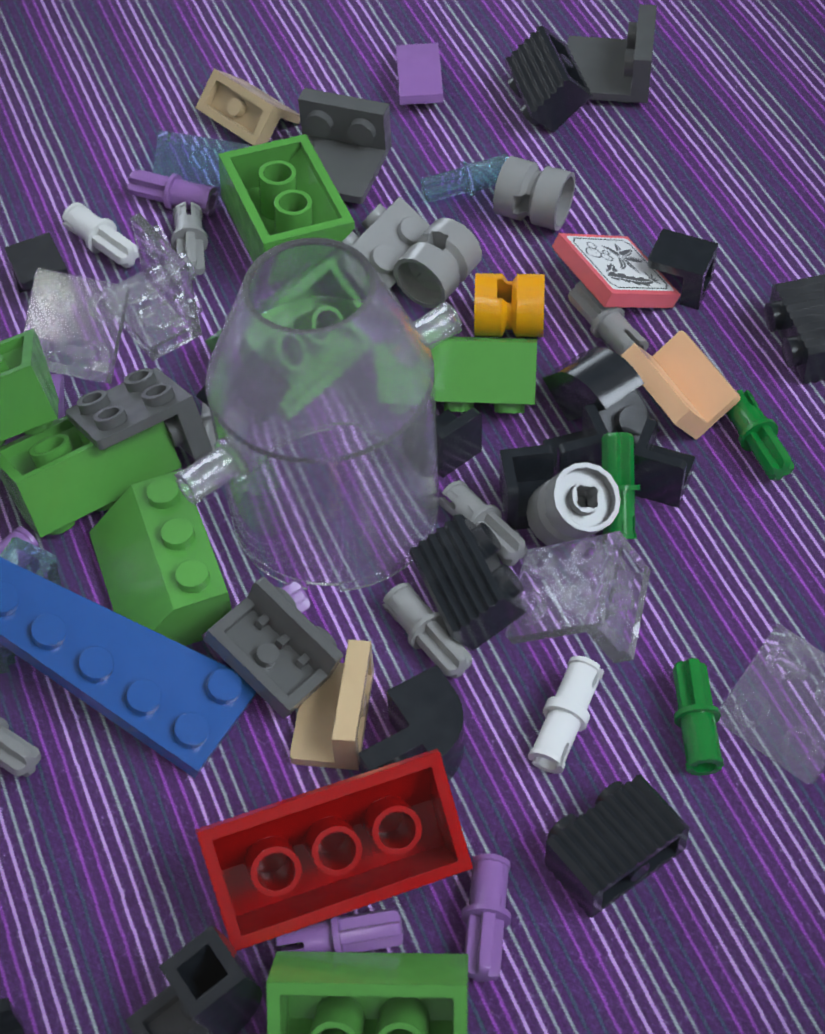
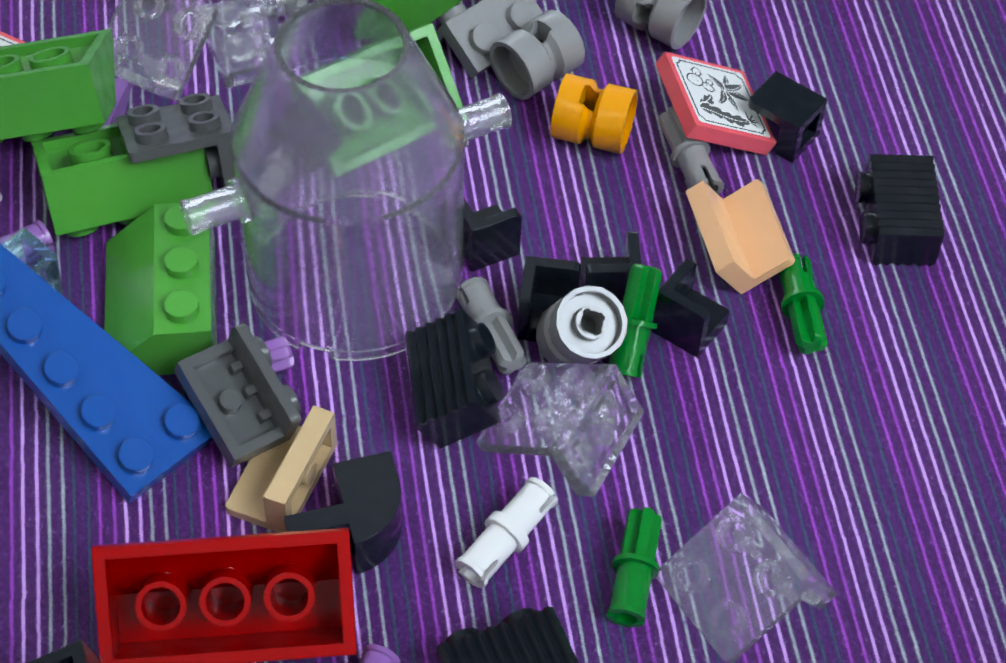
camera: 10 degrees right, 0 degrees up
bright green slope [381,335,538,413] -> none
light grey axle [382,583,472,678] -> none
black brick [543,347,660,449] -> none

